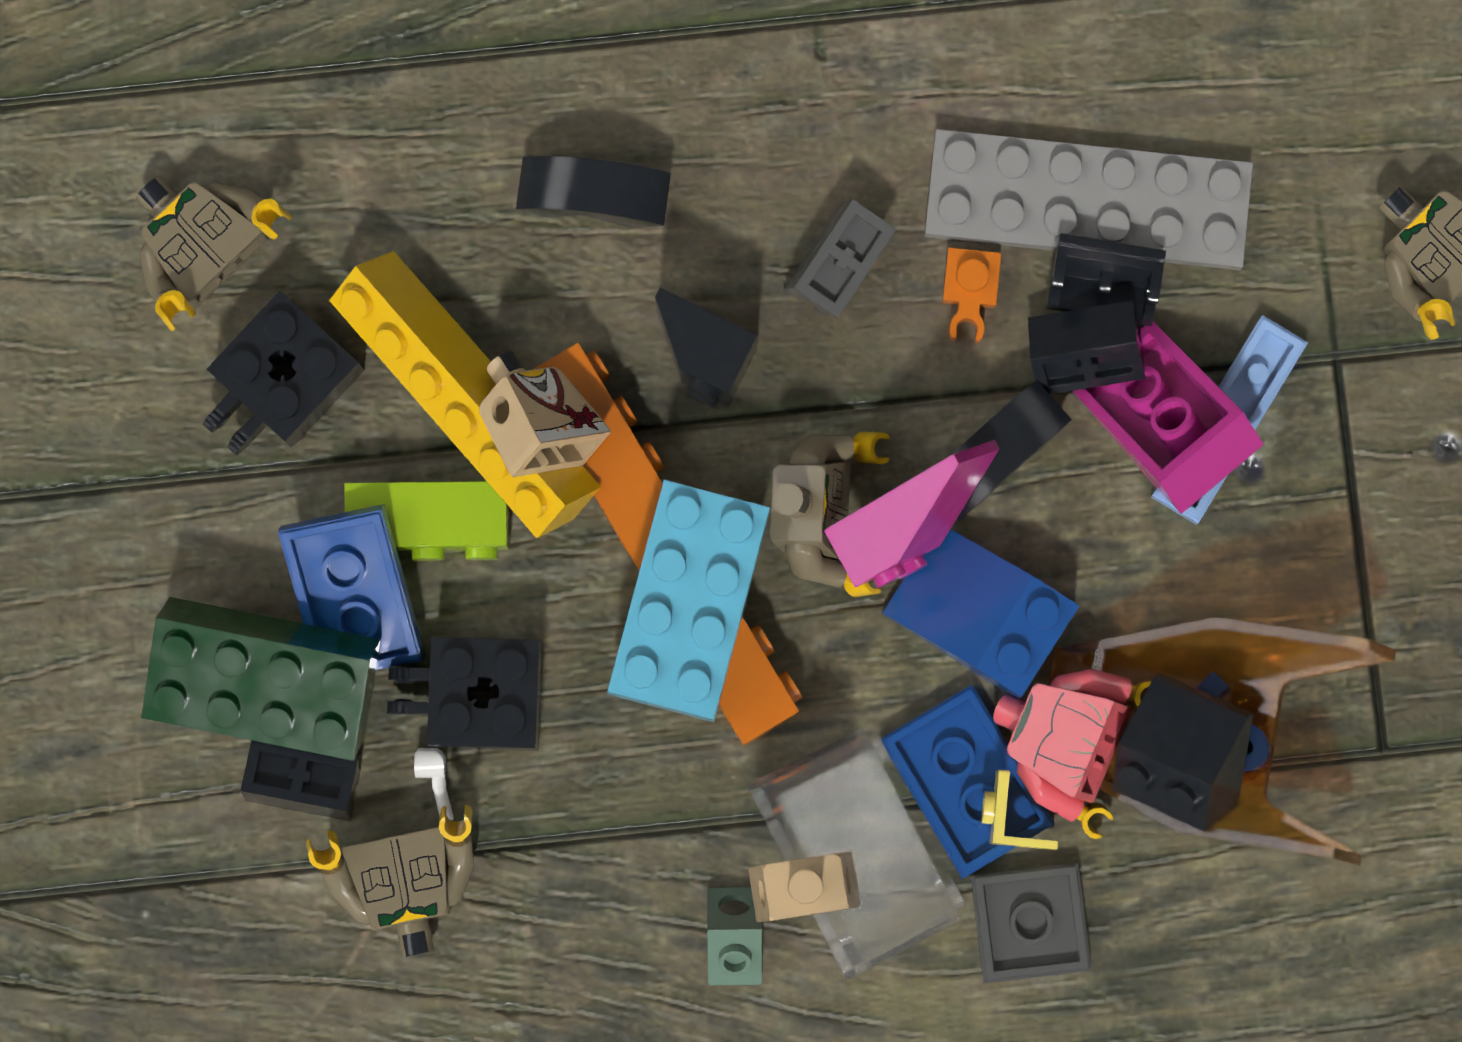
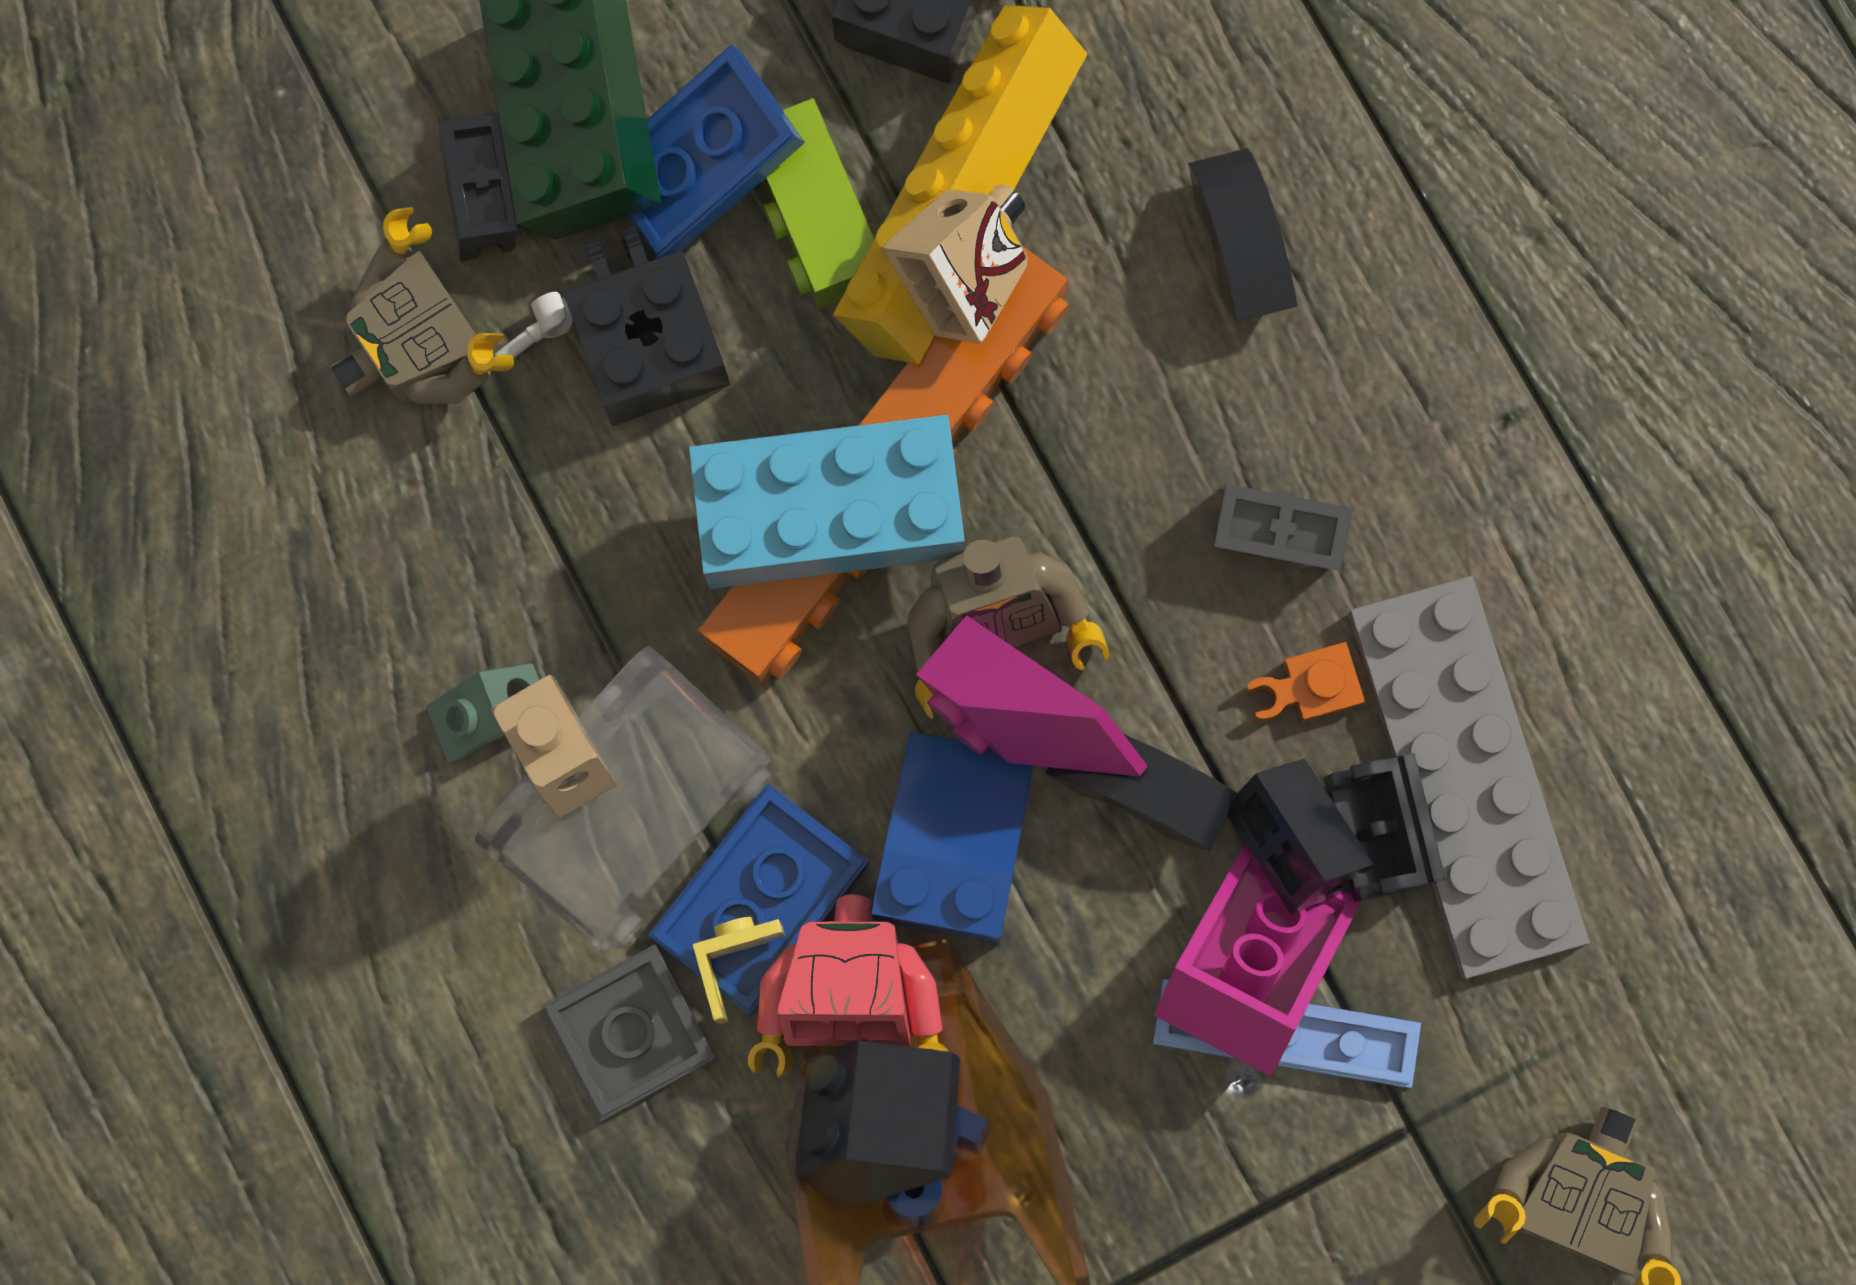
camera: 70 degrees right, 5 degrees down
black slope [655,288,757,408] -> none

